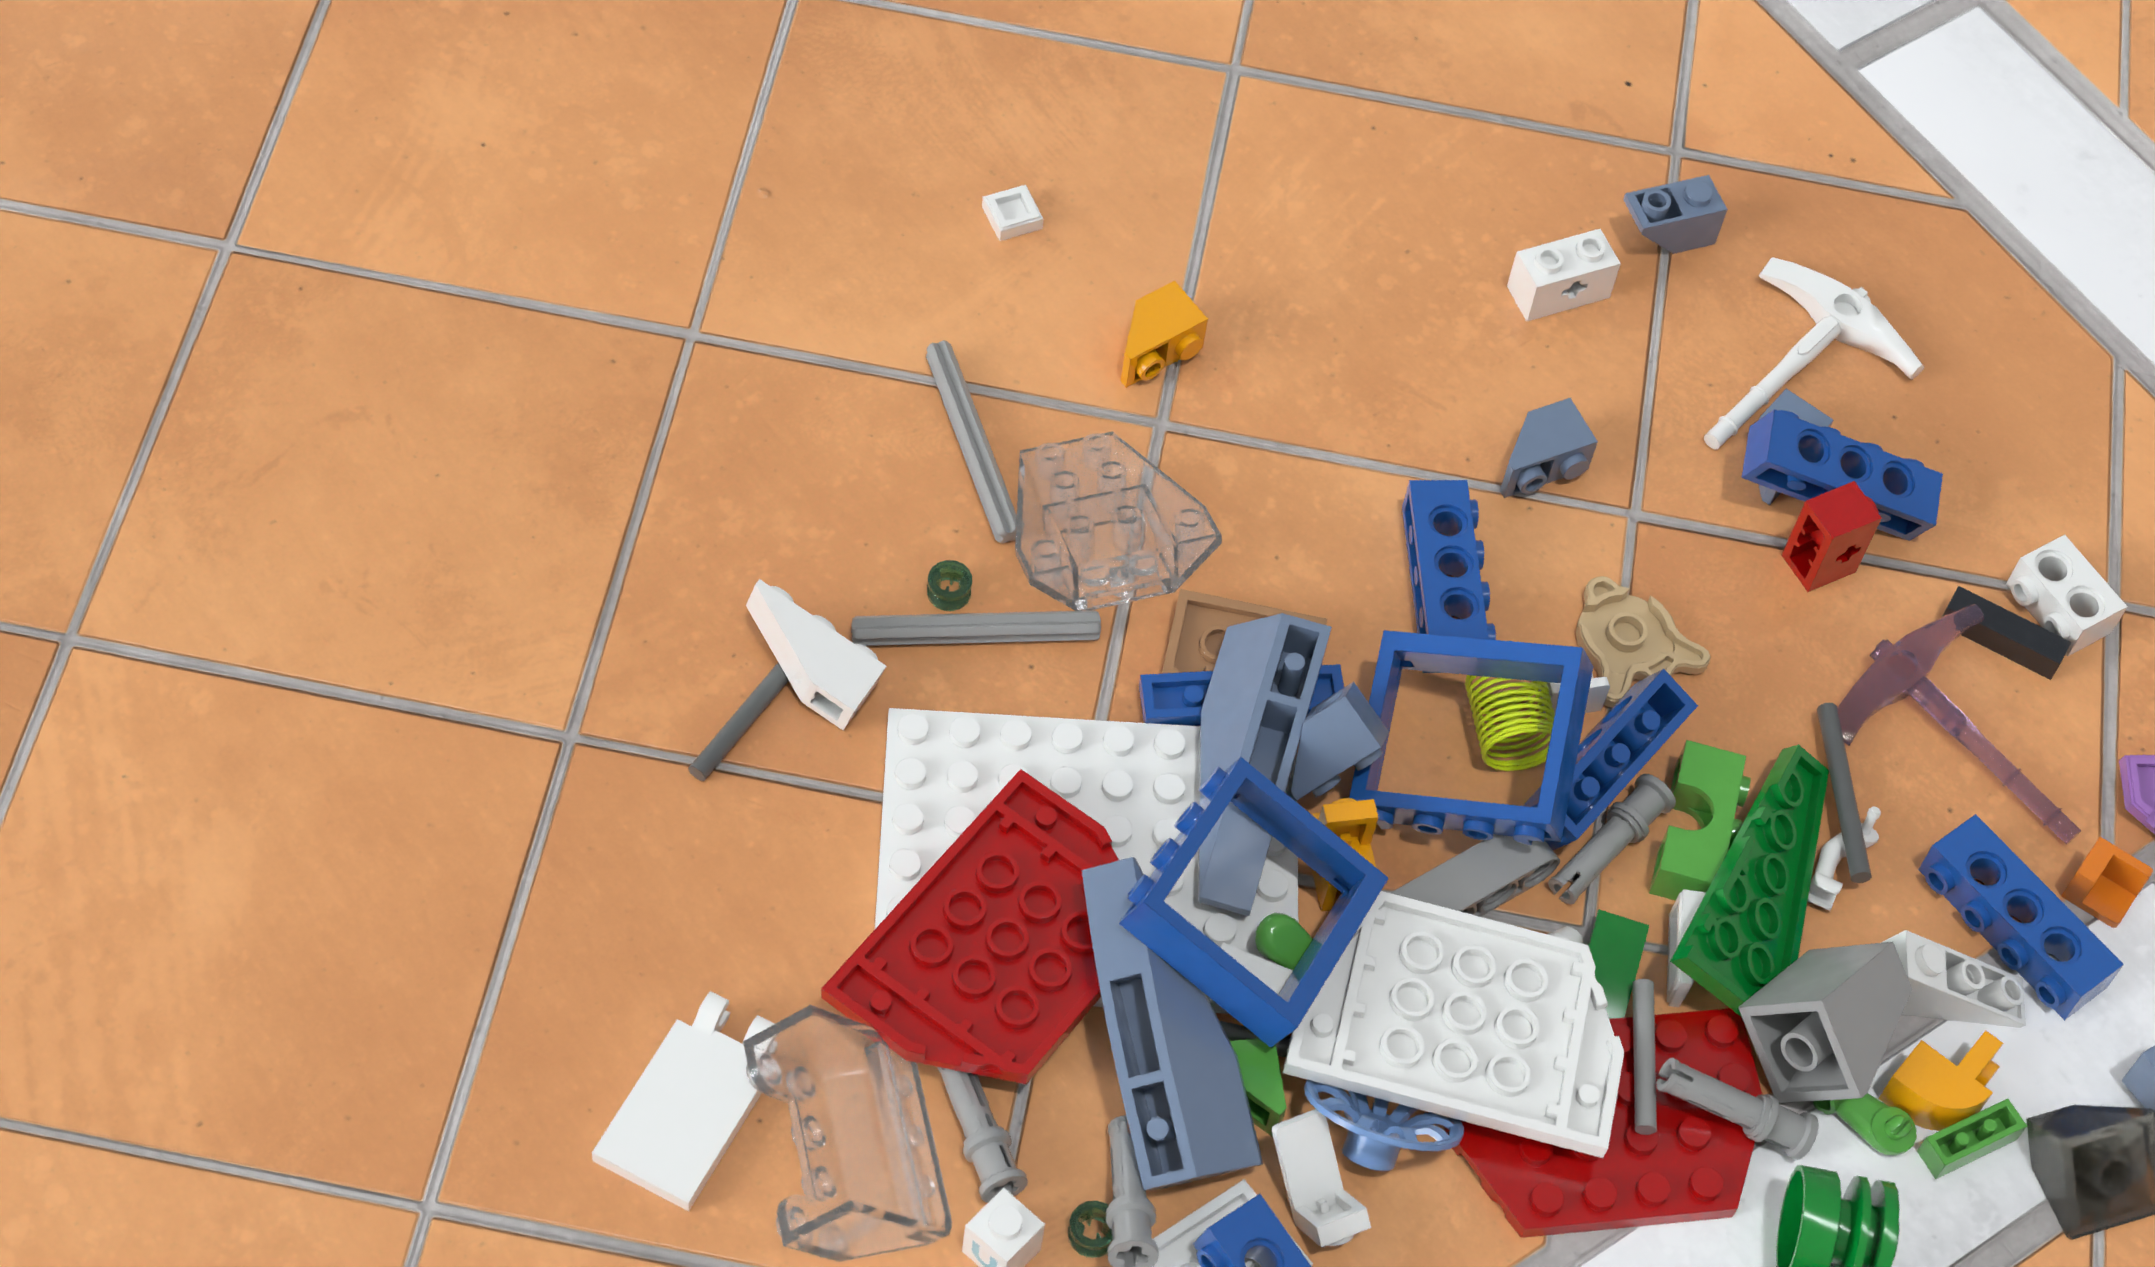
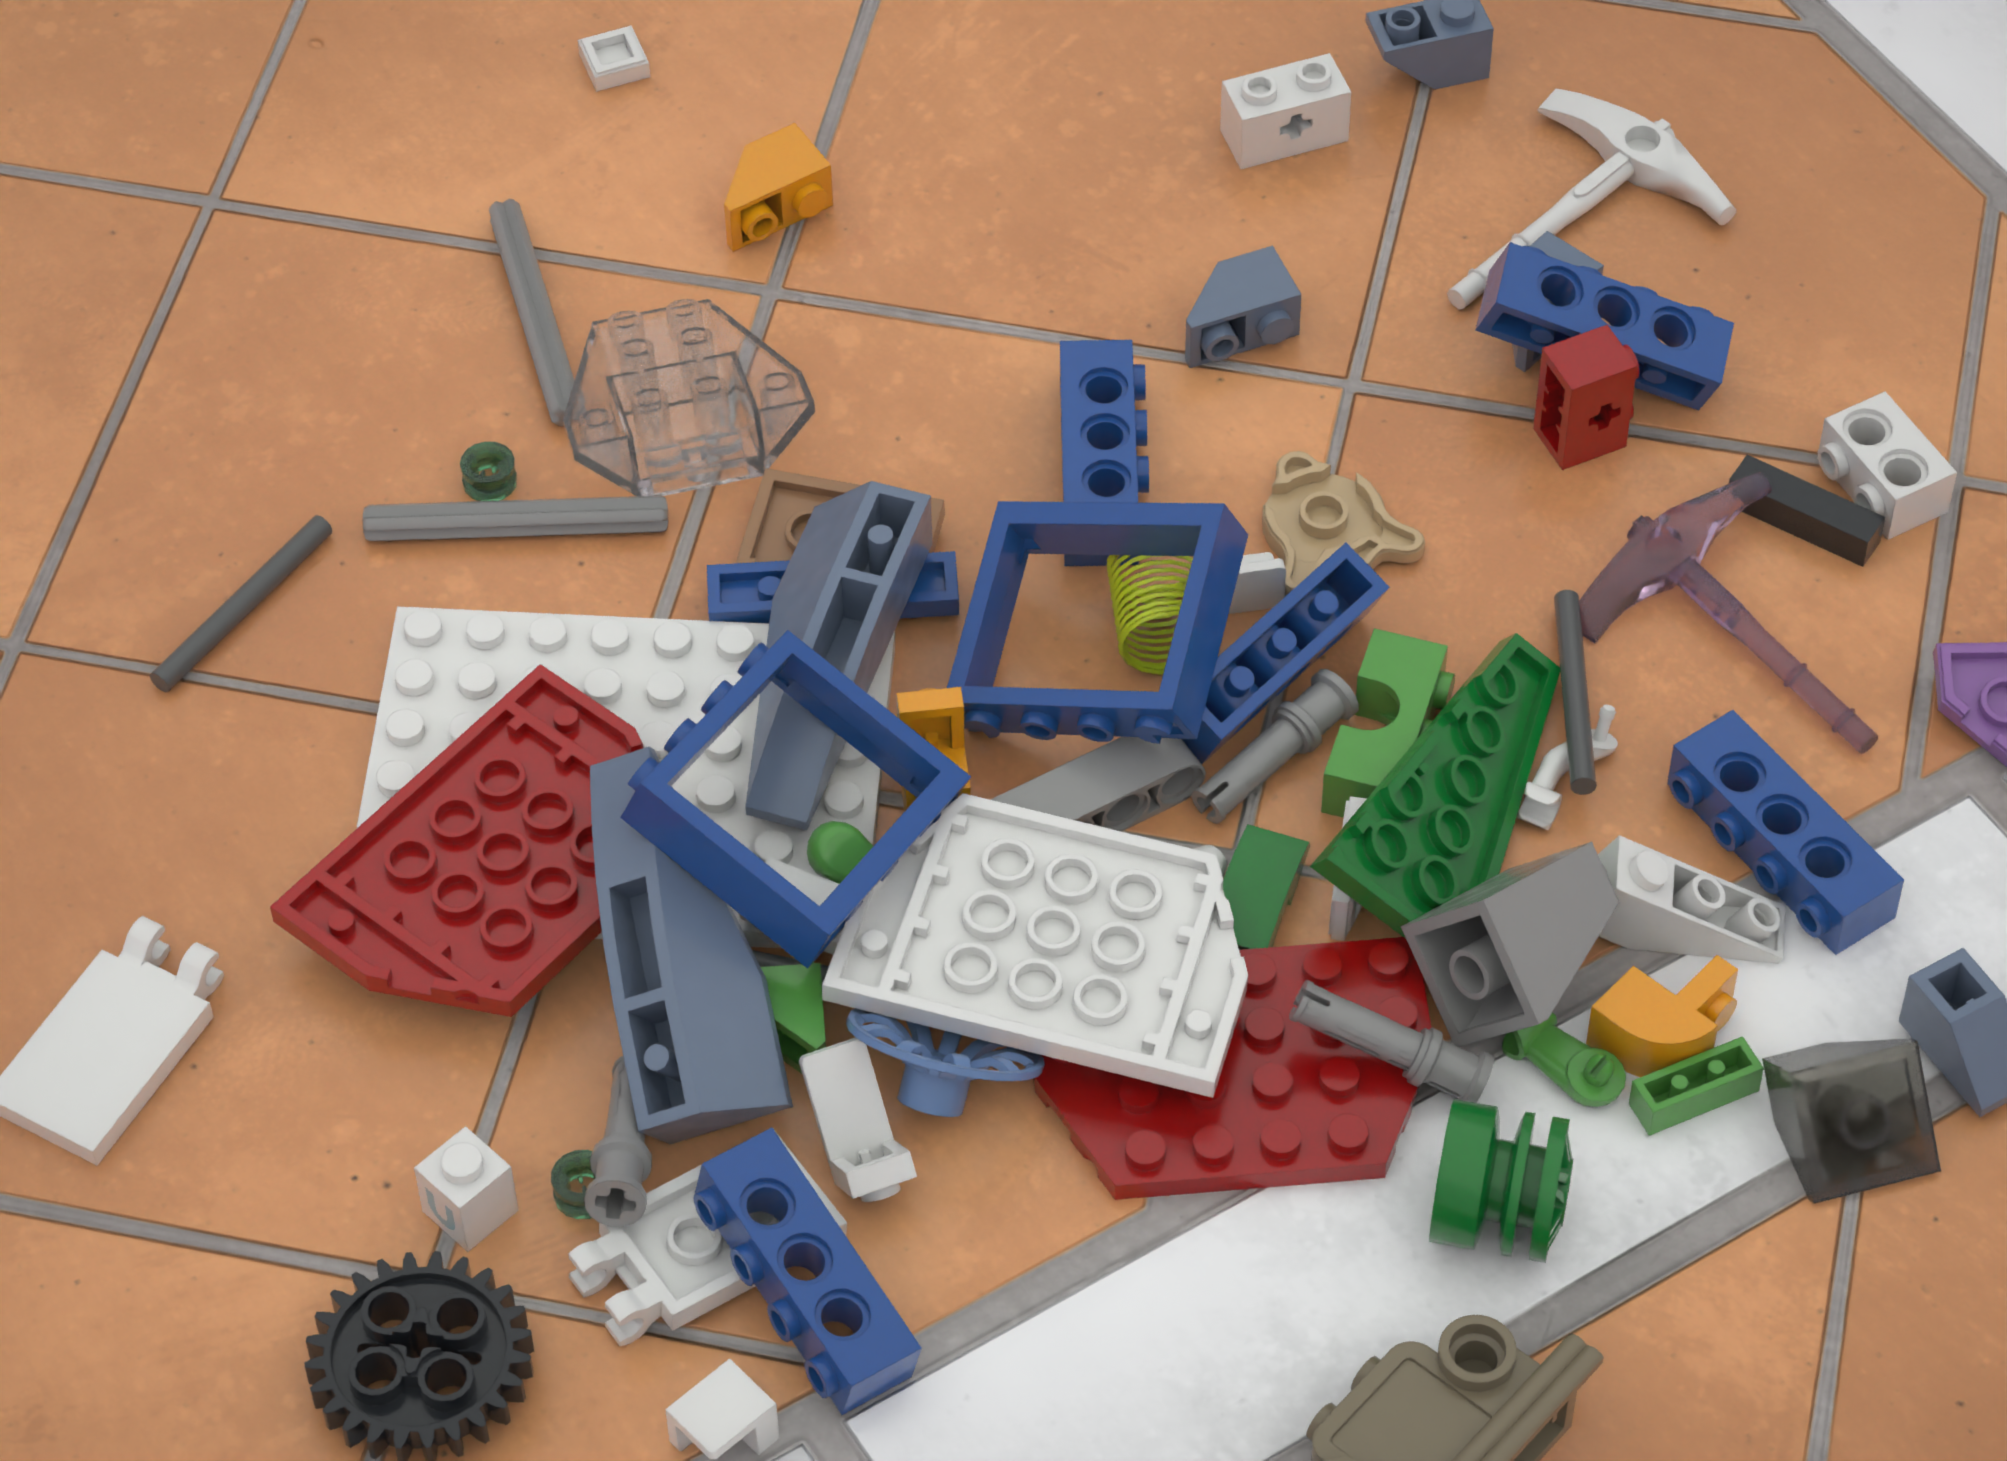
camera: 10 degrees right, 5 degrees down
clear windscreen [743,1005,952,1262] -> none
white slope [746,579,887,730] -> none
light grey pin [937,1067,1028,1203] -> none
sand blue slope [1291,682,1389,800] -> none
light grey bar [1632,979,1657,1135] -> none
orange panel [2061,837,2153,928] -> none

